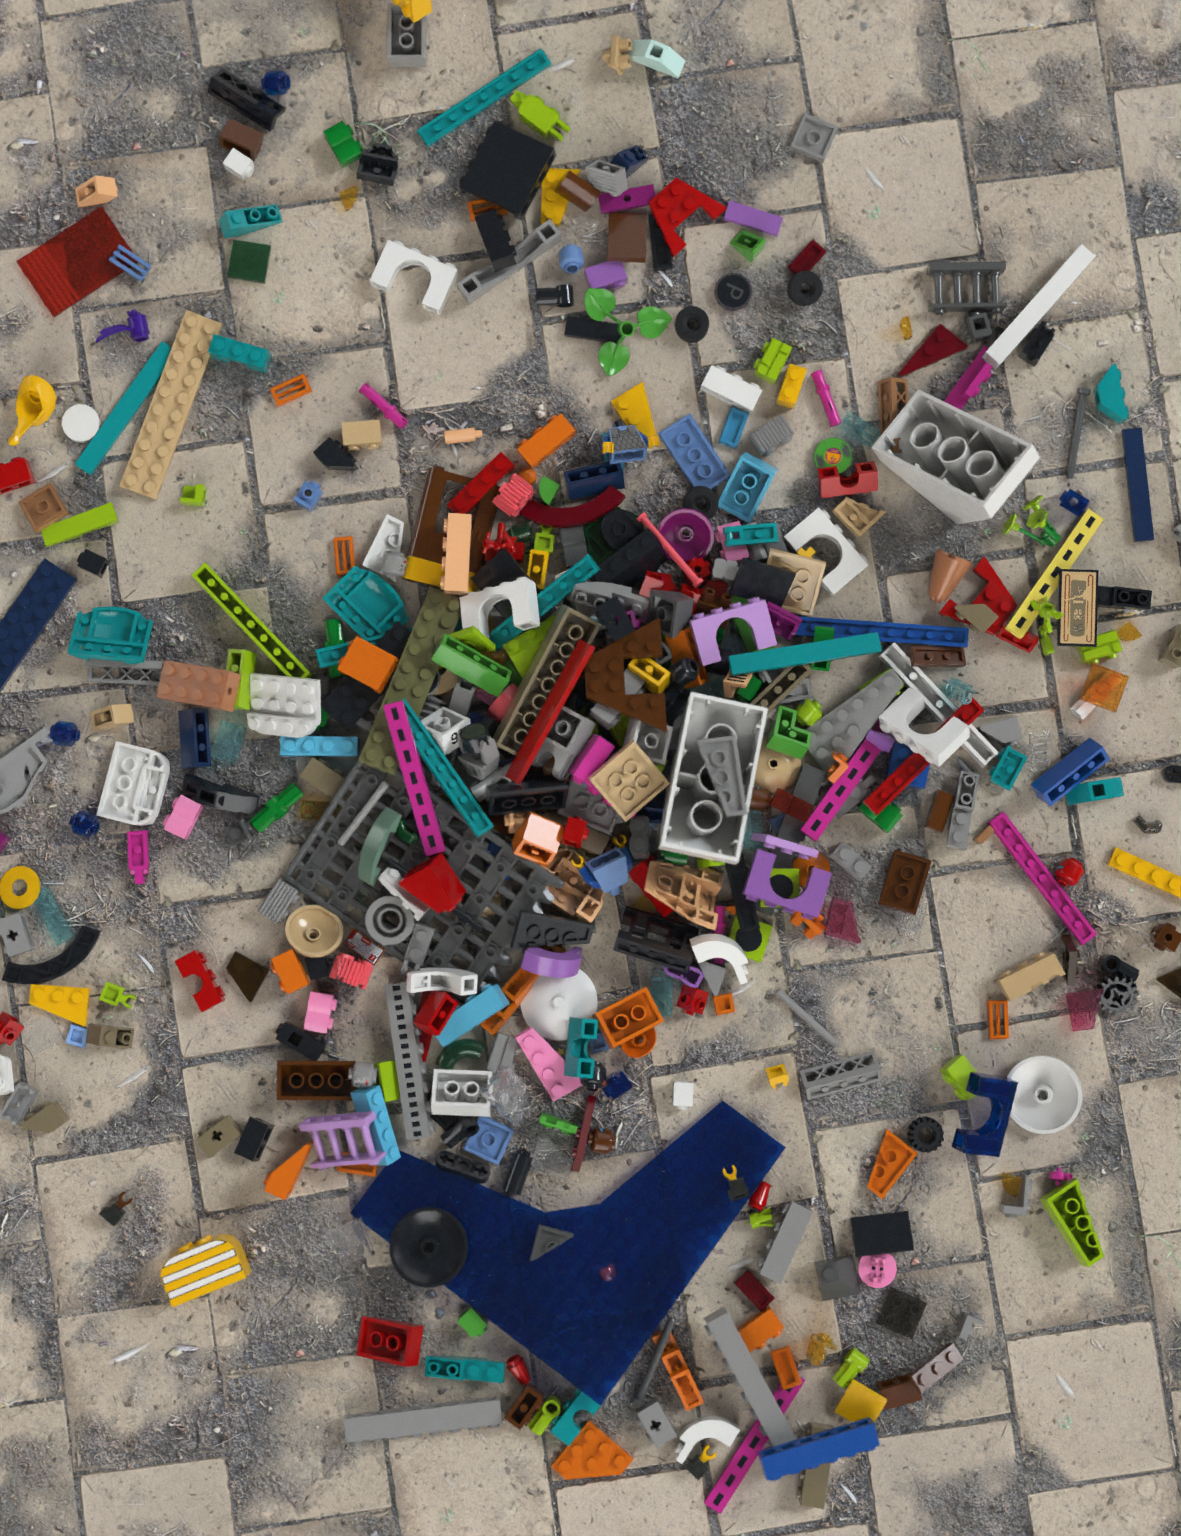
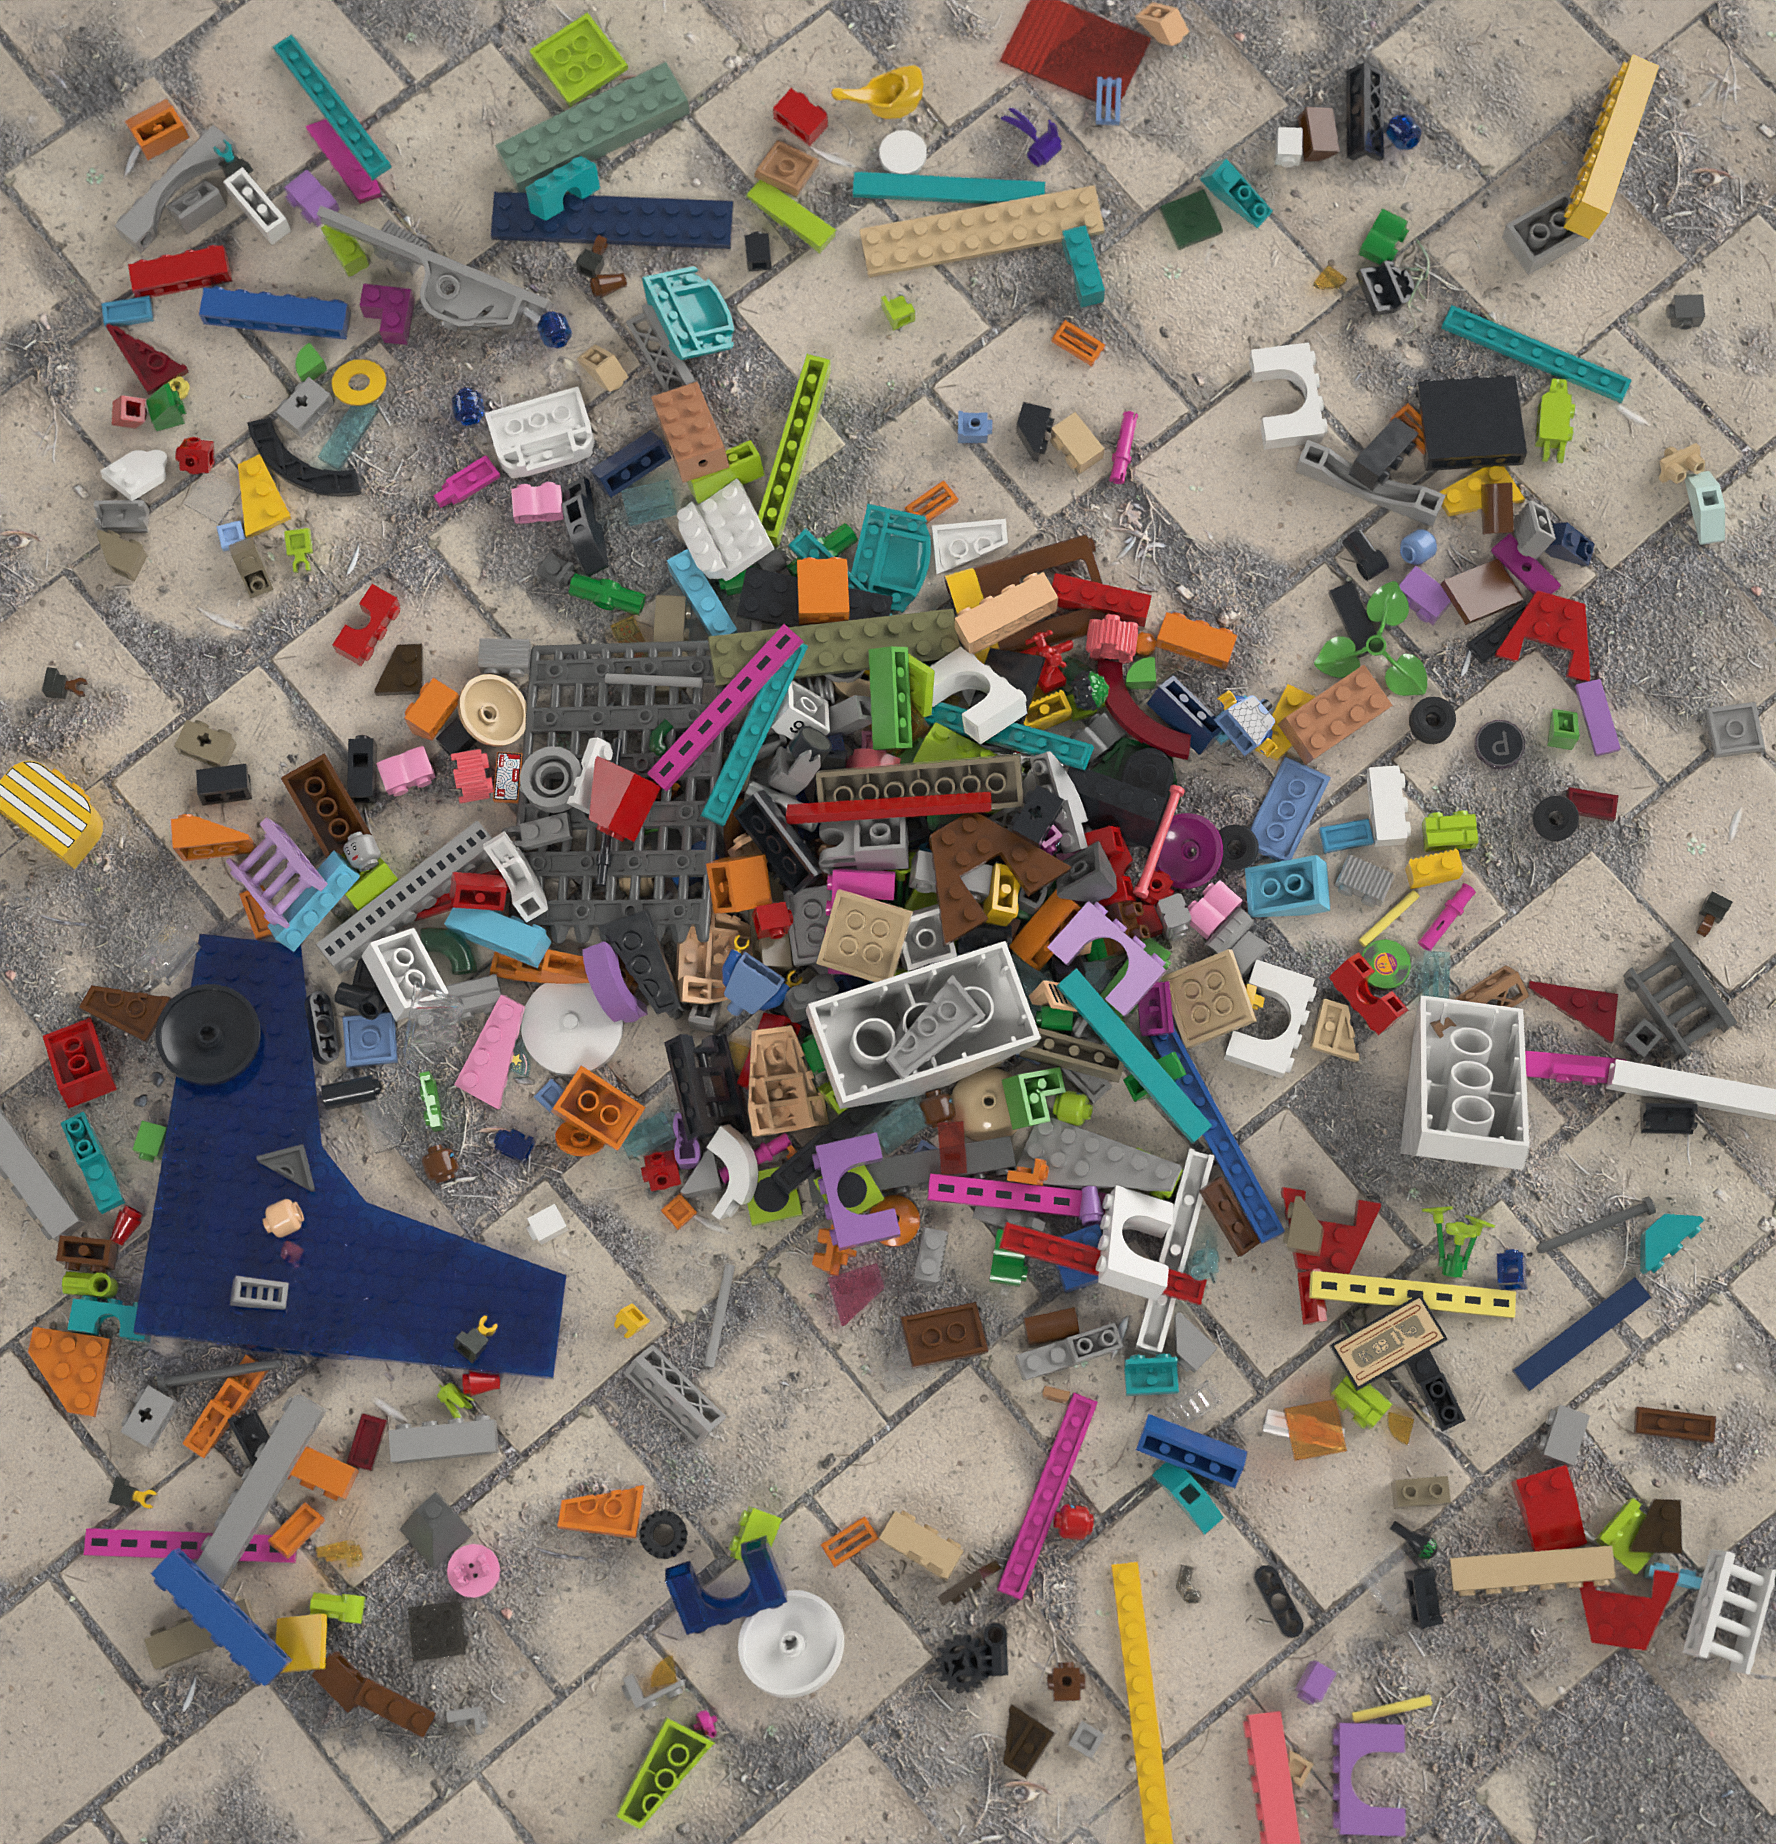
camera: 65 degrees right, 10 degrees down
sand green slope [358,807,402,886] -> none
light grey head [381,550,408,580] -> none
light nougat cylinder [444,427,483,444] -> none
teal arch [564,1017,598,1079] -> none
dark red wing [571,1095,596,1172] -> none
black head [580,1061,607,1091] -> none
black head [670,657,699,686] -> none
white arch [674,1416,740,1464] -> none
teal plate [723,523,778,548] -> none
black tile [729,558,796,607] -> none
lavender wing [750,833,819,860] -> none
black tile [850,1211,914,1257] -> none
clear yellow tile [899,316,912,340] -> none
nougat cone [928,549,972,604] -> none
lime piece [1030,596,1064,656] -> none
clear pink wing [1066,988,1104,1032] -> none
none -> reddish brown wing [79,985,172,1043]
none -> black hinge [227,1409,270,1466]
none -> light grey slope [230,1276,288,1310]
none -> light nougat head [263,1199,304,1238]
none -> pearl dark grey piece [576,235,608,278]
none -> reddish brown cone [590,273,627,298]
none -> light grey slope [688,1001,722,1034]
none -> piece [1071,671,1109,711]
none -> nougat brick [1278,665,1393,765]
none -> light yellow bar [1358,890,1420,947]
none -> pearl dark grey piece [1696,891,1733,937]

